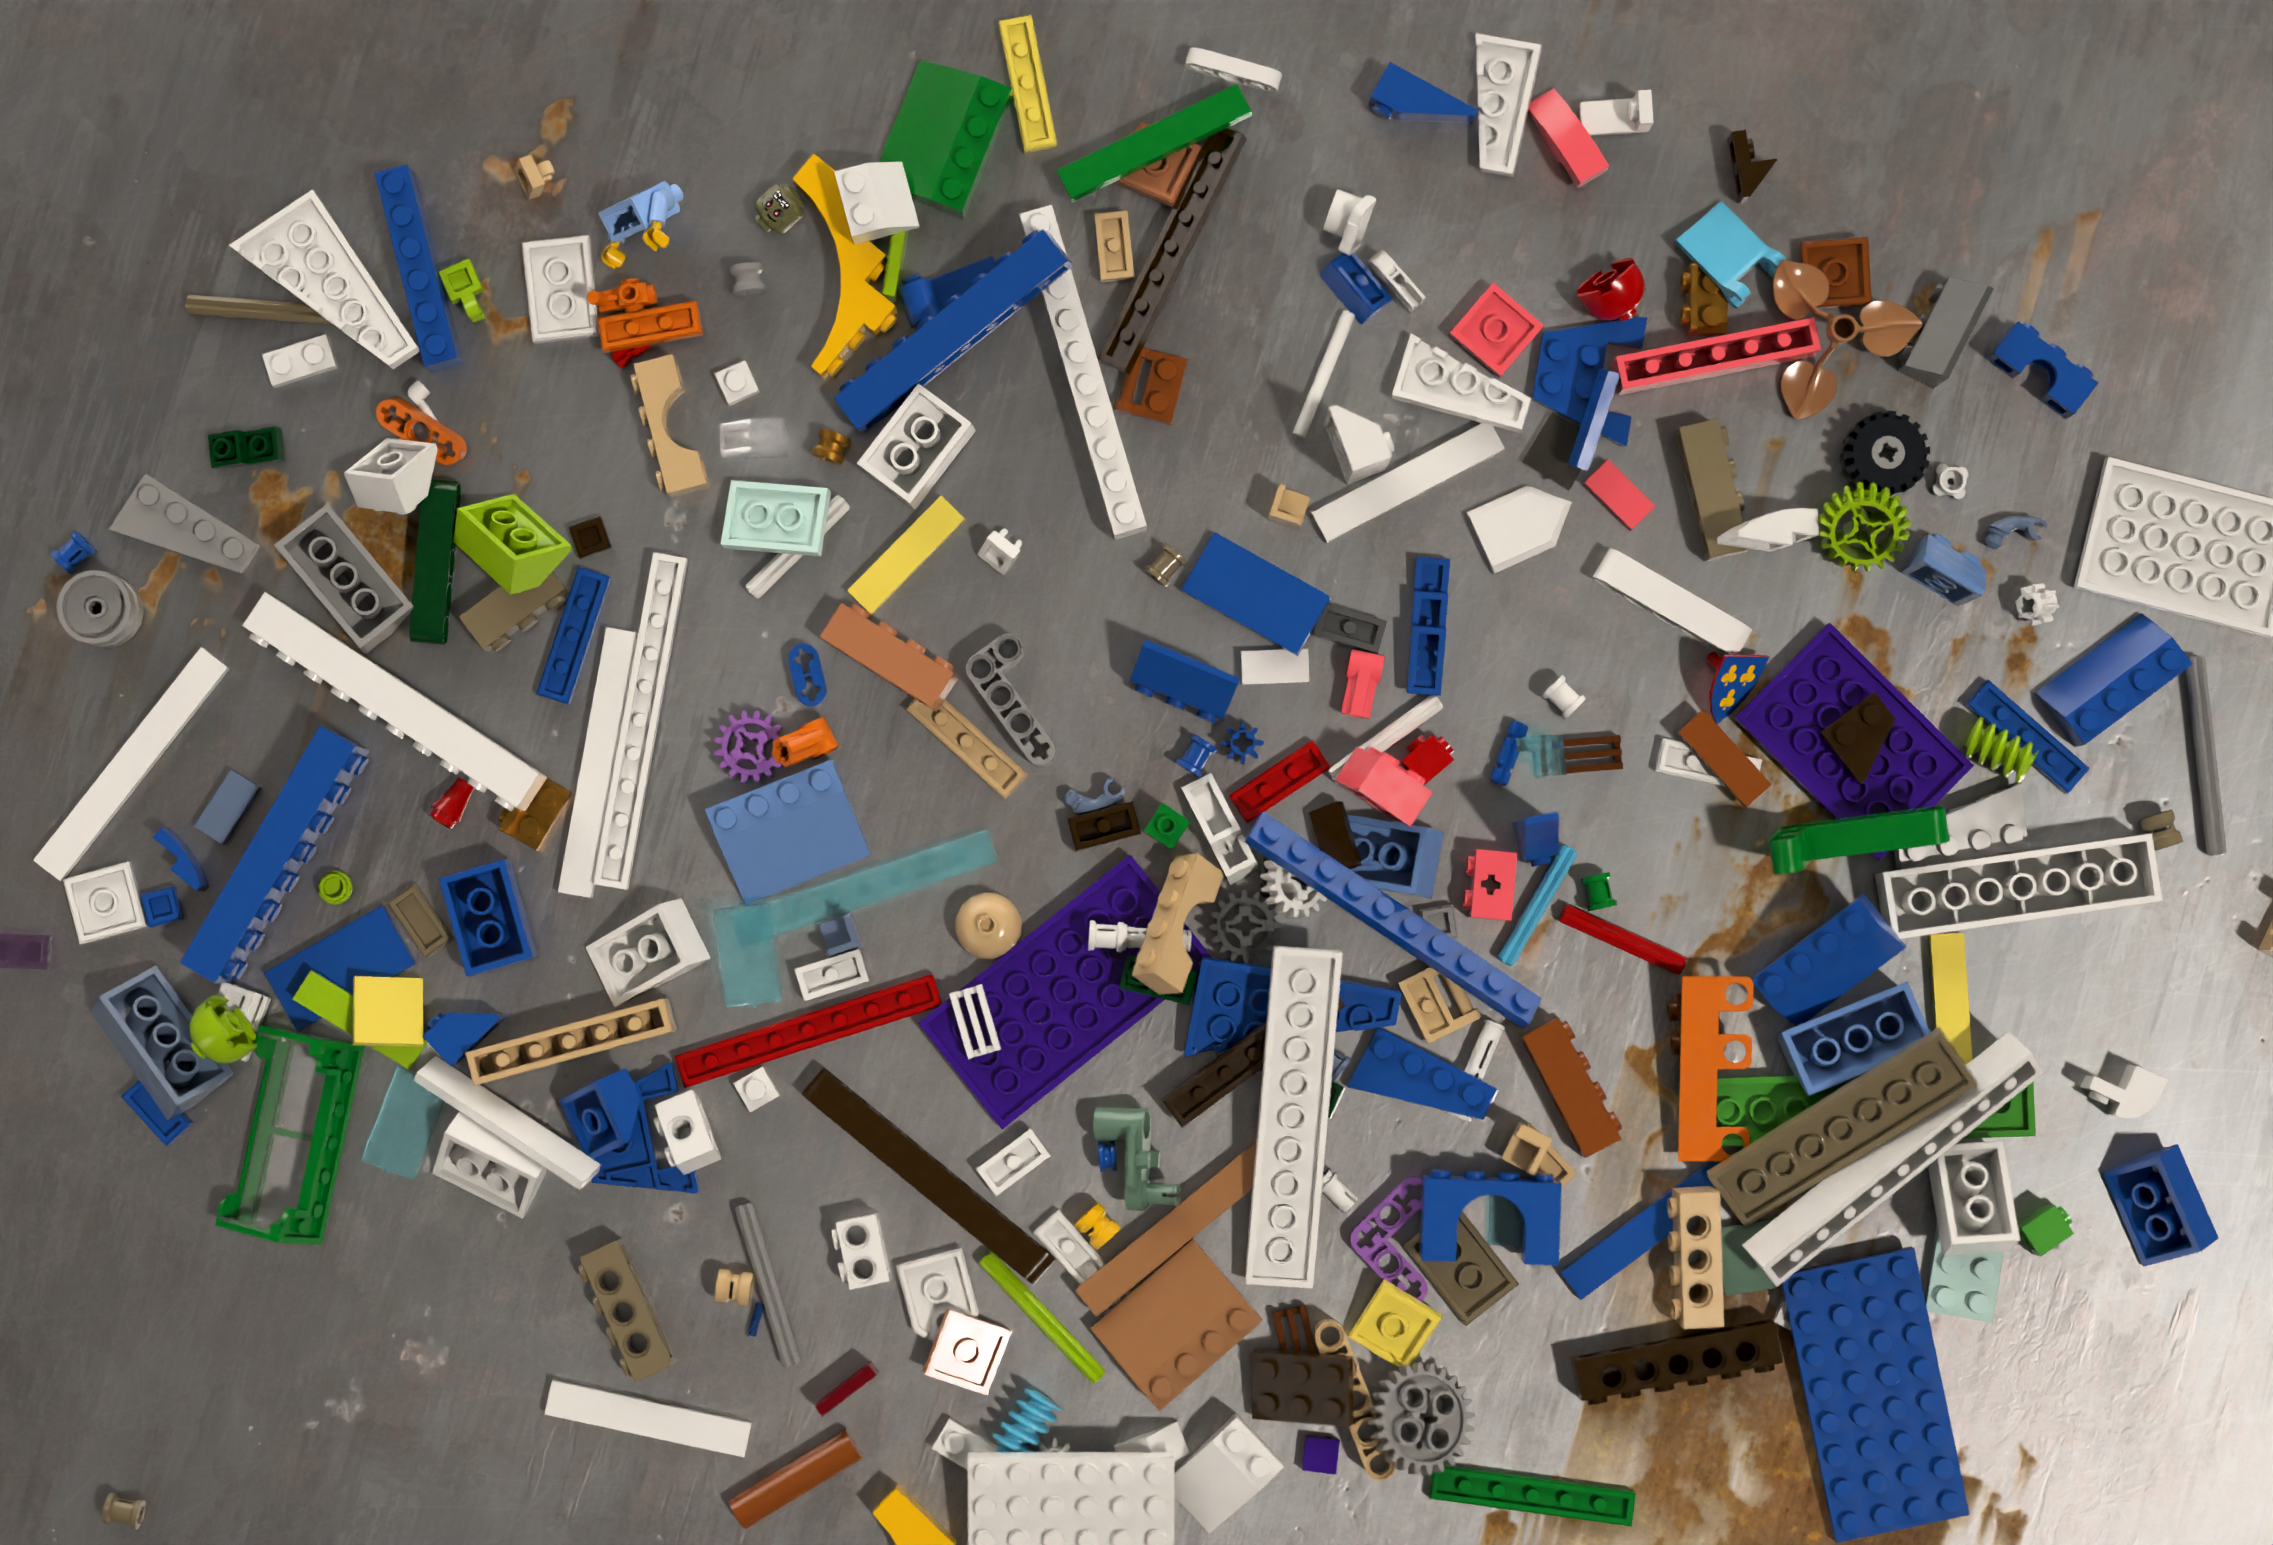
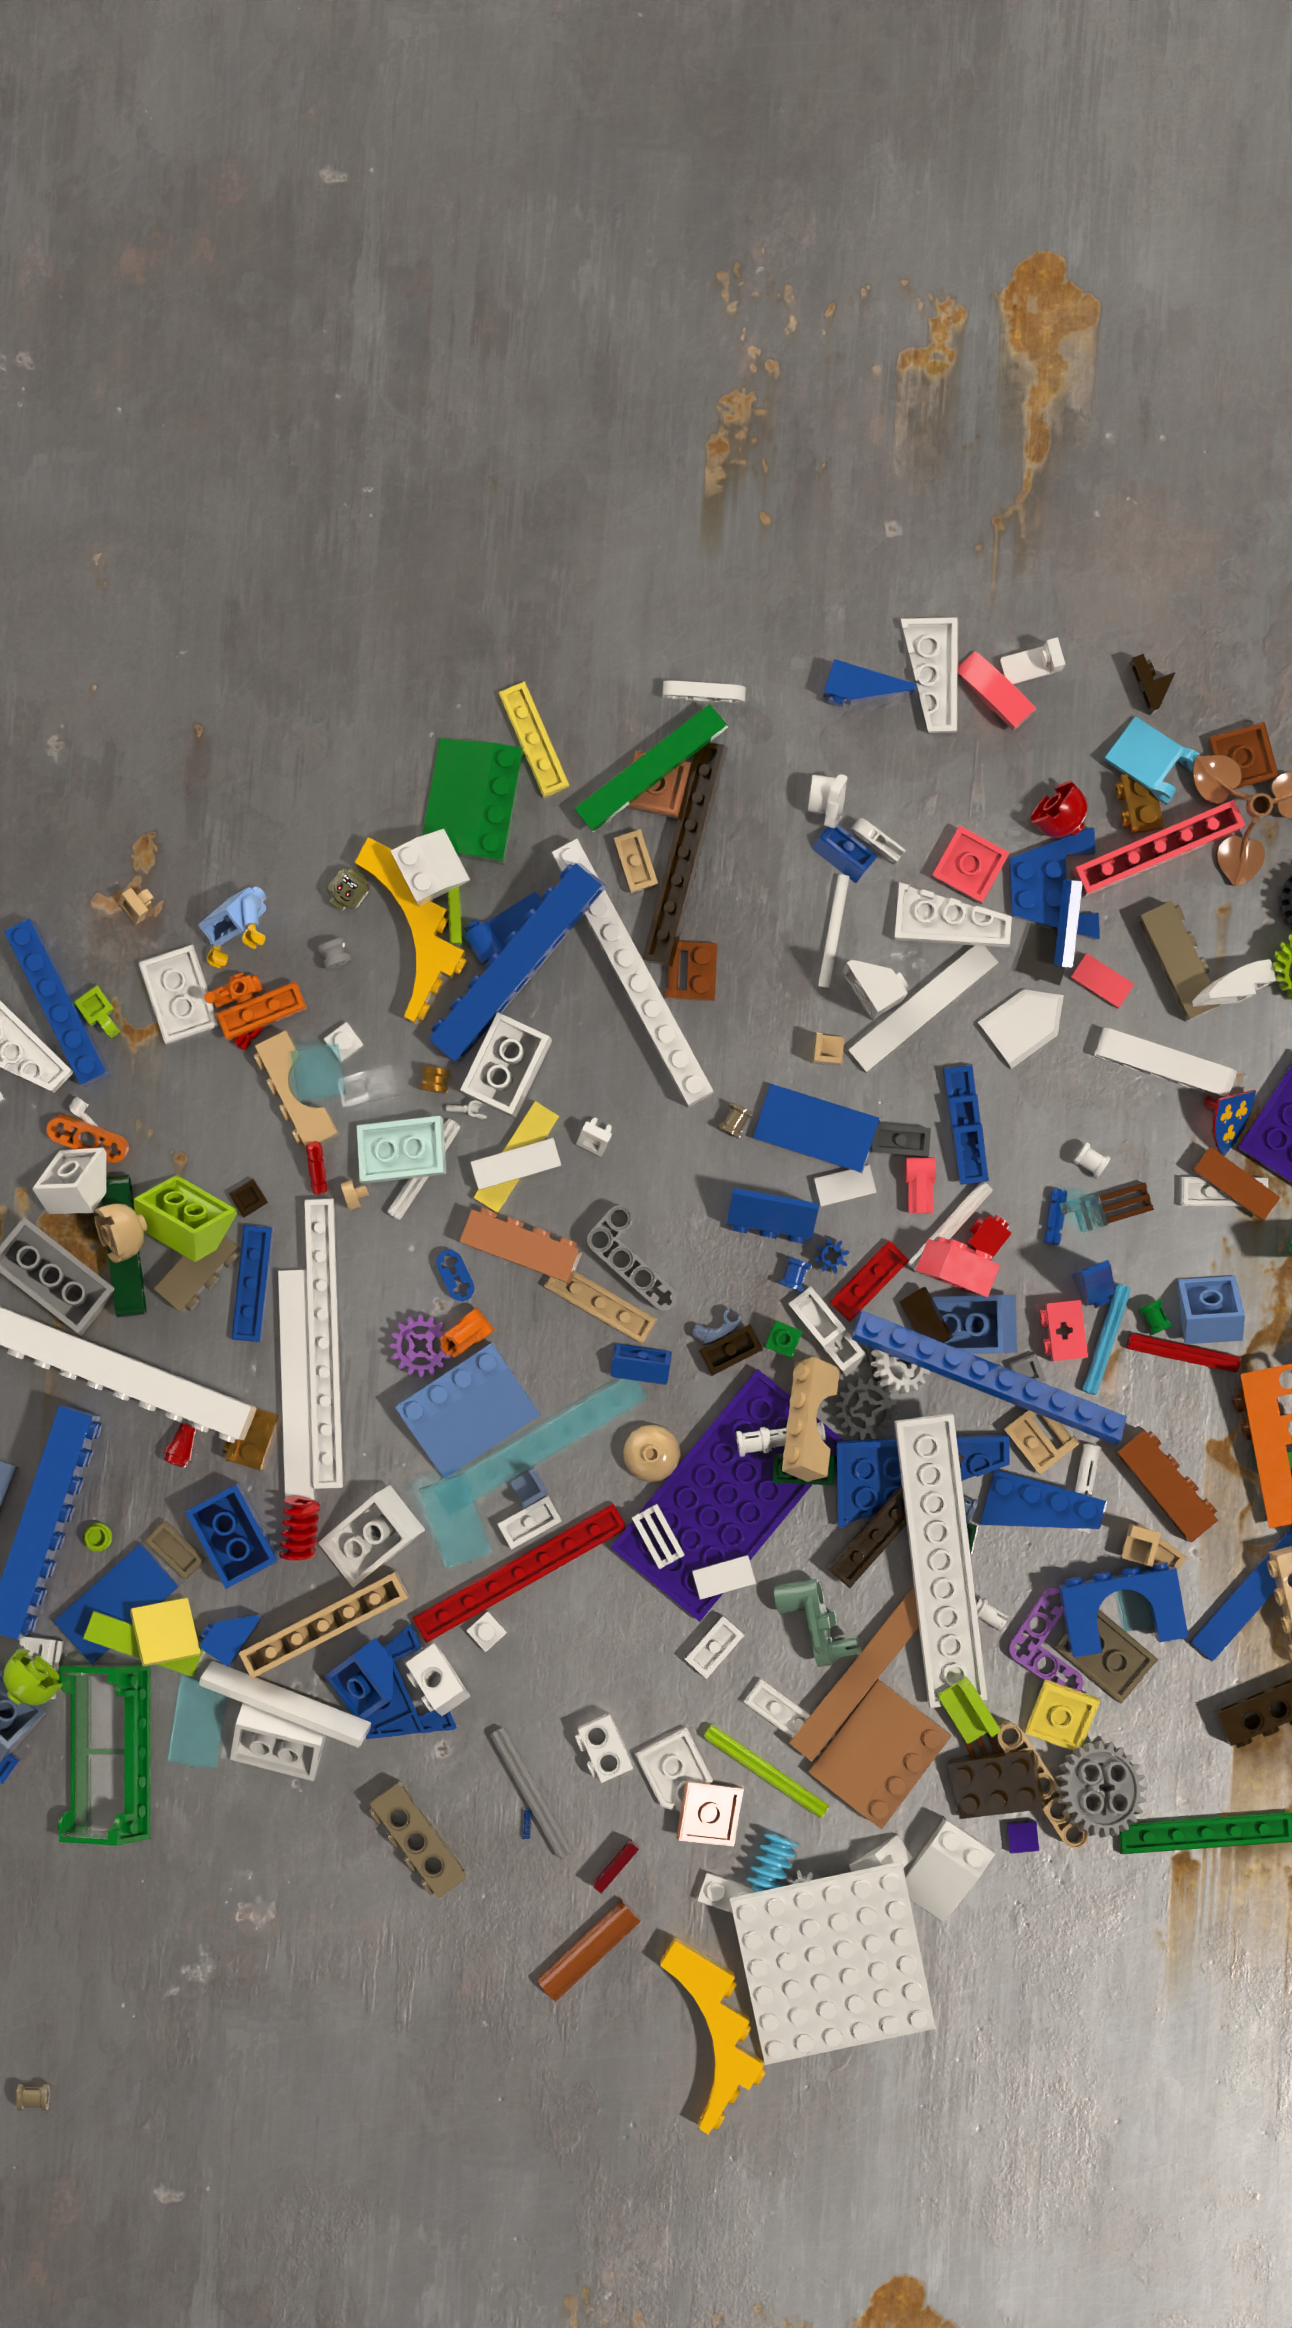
camera: 10 degrees left, 0 degrees up
white tile [545,1380,752,1457] -> none
tan wheel [715,1269,754,1307] -> none
dark brown beam [801,1067,1056,1285] -> none
yellow wheel [1074,1202,1121,1250] -> none
blue bush [1098,1141,1117,1172] -> none
none -> tan cylinder [94,1204,147,1263]
none -> red piece [279,1496,320,1561]
none -> clear light blue piece [291,1044,346,1102]
none -> red axle [306,1141,328,1195]
none -> tan tile [341,1180,369,1211]
none -> white hand [446,1100,488,1120]
none -> white tile [471,1138,562,1190]
none -> blue slope [610,1343,672,1385]
none -> white tile [692,1555,756,1599]
none -> lime panel [938,1677,1001,1744]
none -> medium blue slope [1178,1276,1245,1344]

